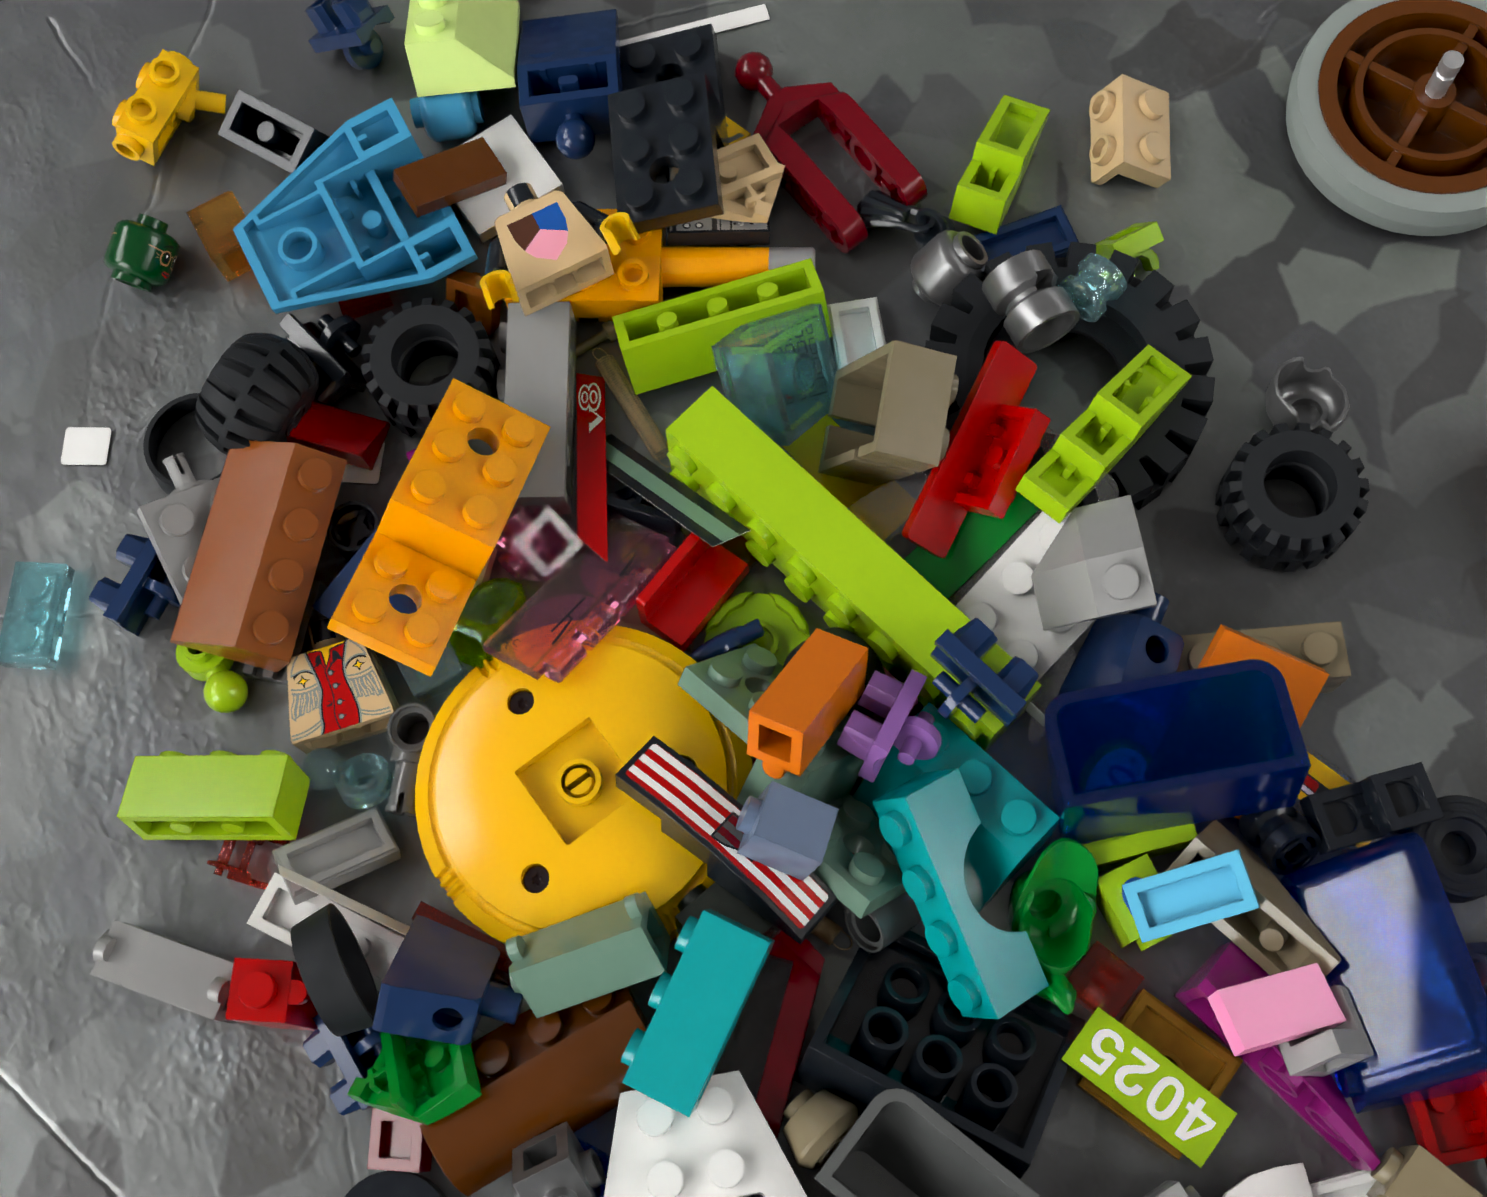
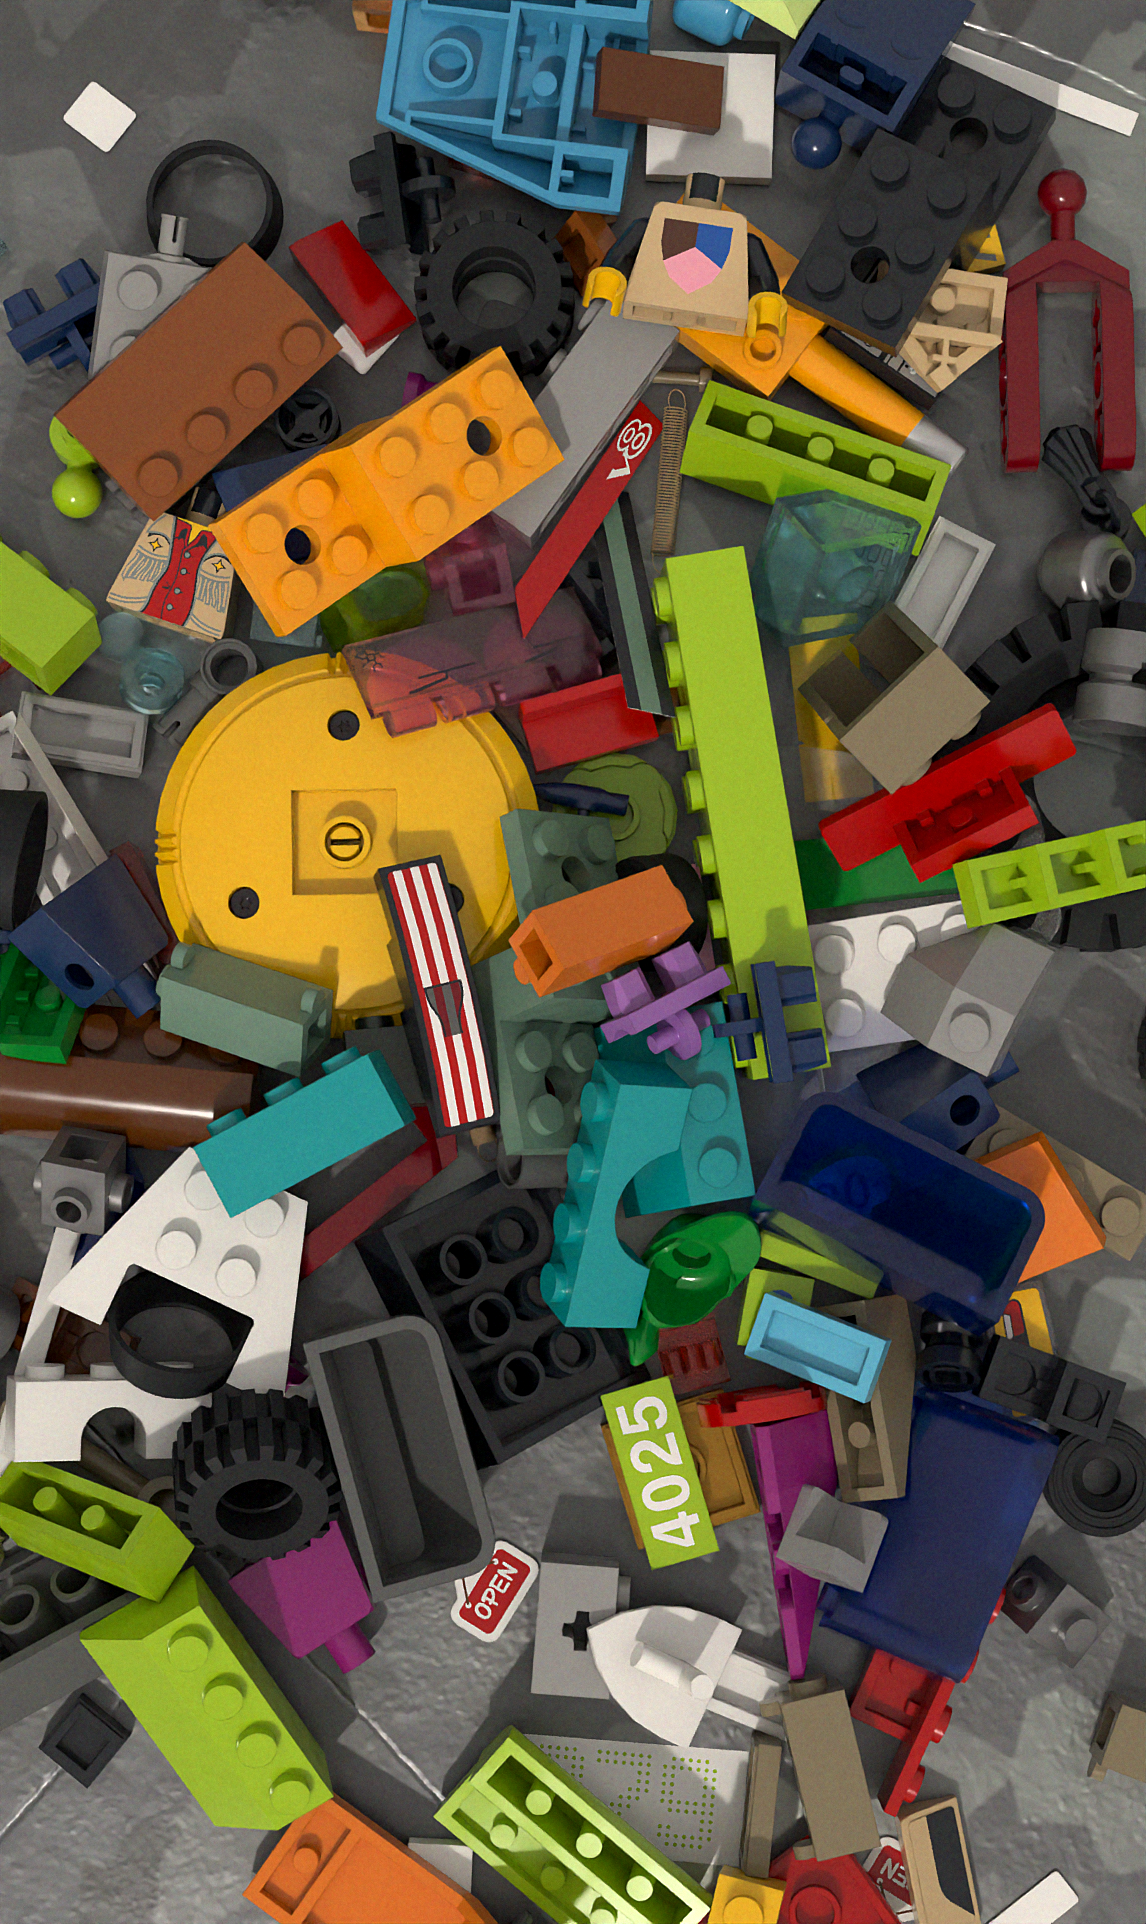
camera: 30 degrees right, 15 degrees up
black wheel [195,333,319,455] -> none
sand blue brick [736,781,839,881] -> none
dark tan cone [783,1088,859,1170] -> none
bright pink tile [1207,963,1346,1057] -> none
none -> red tile [696,1381,828,1428]

